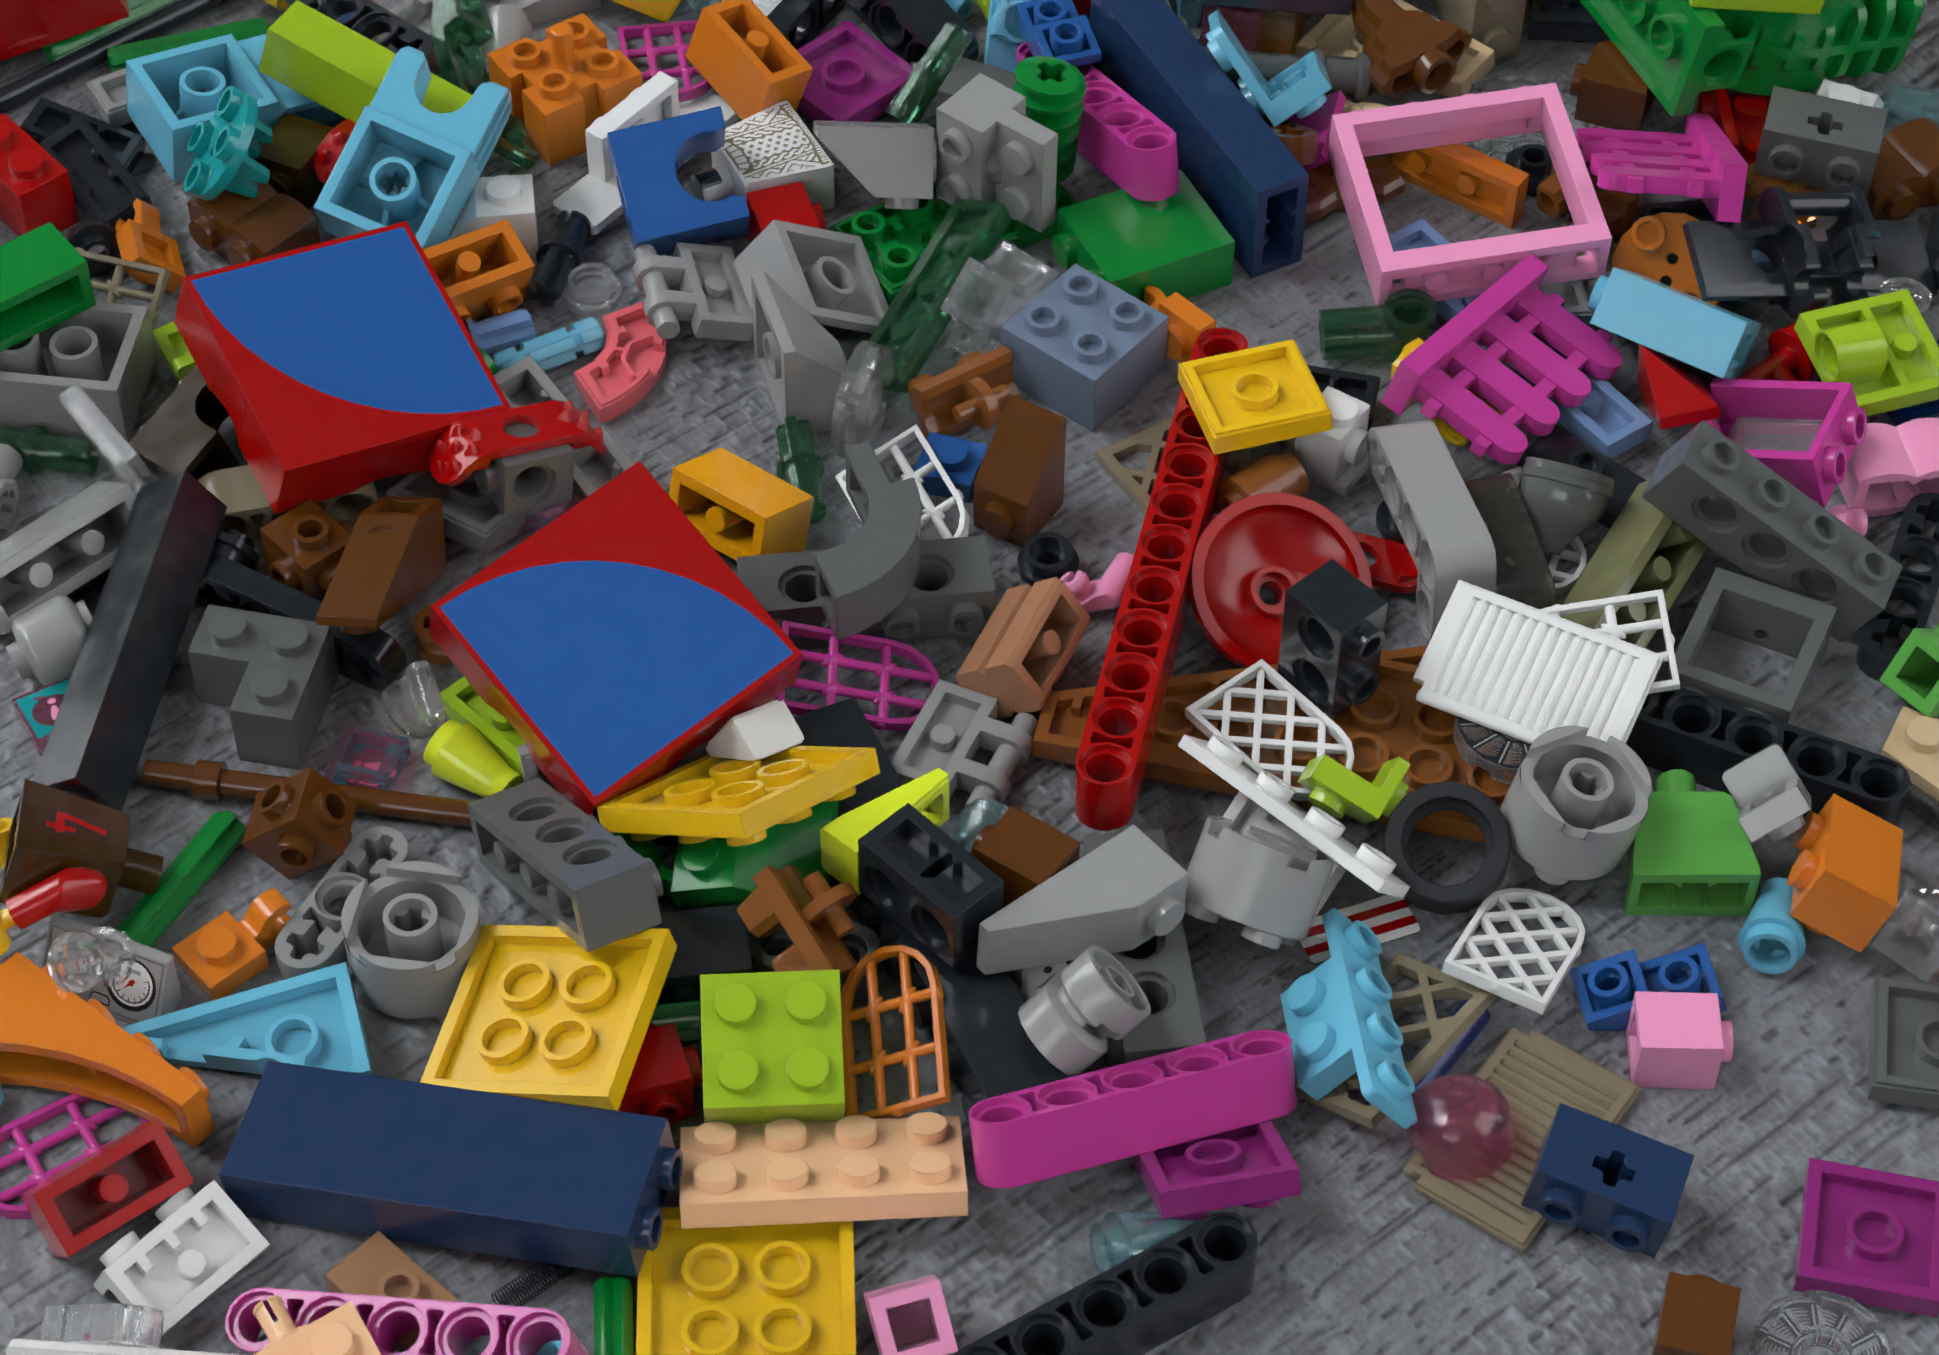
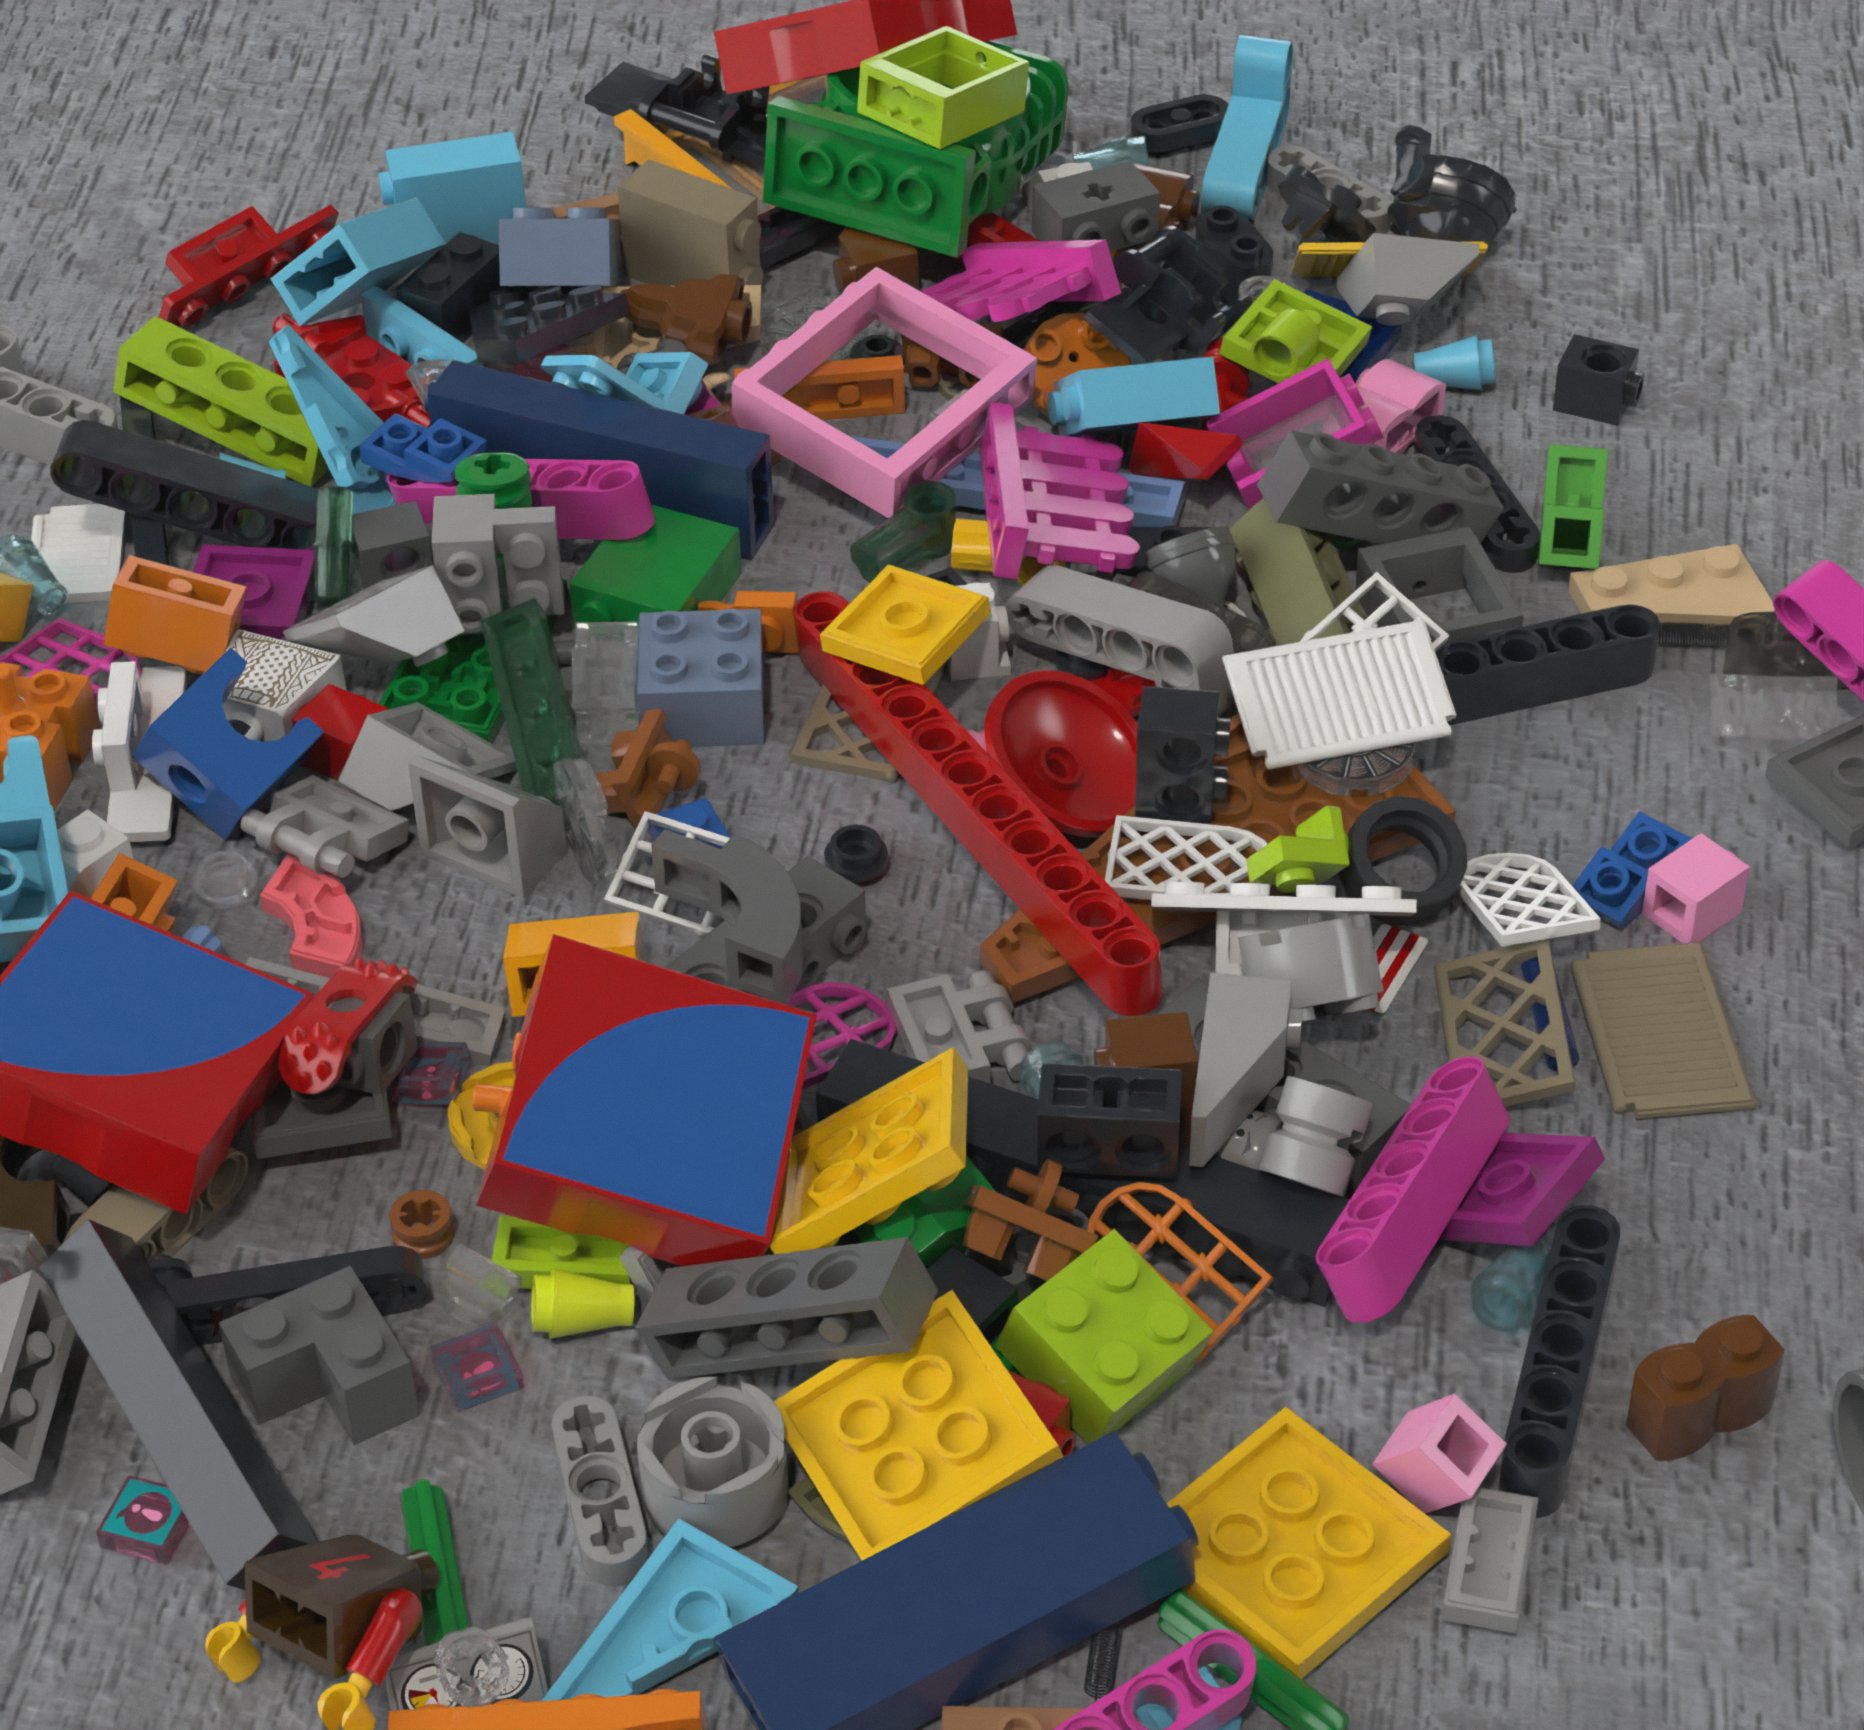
camera: 40 degrees left, 5 degrees down
light grey head [5,595,93,688] -> none
reddish brown bar [142,759,473,827] -> none
orange plate [172,888,291,1001] -> none
reddish brown brick [241,767,358,880] -> none
reddish brown brick [260,498,353,602] -> none
reddish brown slope [316,496,447,635] -> none
medium azure axle [491,317,605,372] -> none
black axle [528,210,591,307] -> none
light nougat plate [680,1112,968,1229] -> none
white slope [706,700,804,761] -> none
clear green axle [776,415,826,525] -> none
neon yellow slope [820,768,950,895] -> none
nougat brick [956,577,1091,719] -> none
reddish brown slope [973,395,1067,548] -> none
bright pink arm [1060,552,1134,613] -> none
dark orange brick [1217,452,1309,513] -> none
medium azure bracket [1280,908,1418,1129] -> none
clear pink hair [1406,1072,1515,1181] -> none
light grey brick [1500,726,1652,885] -> none
dark blue brick [1521,1103,1695,1258] -> none
bright green torso [1624,769,1761,916] -> none
light grey bracket [1722,744,1812,843] -> none
medium azure cone [1738,877,1806,974] -> none
orange brick [1787,794,1903,953] -> none

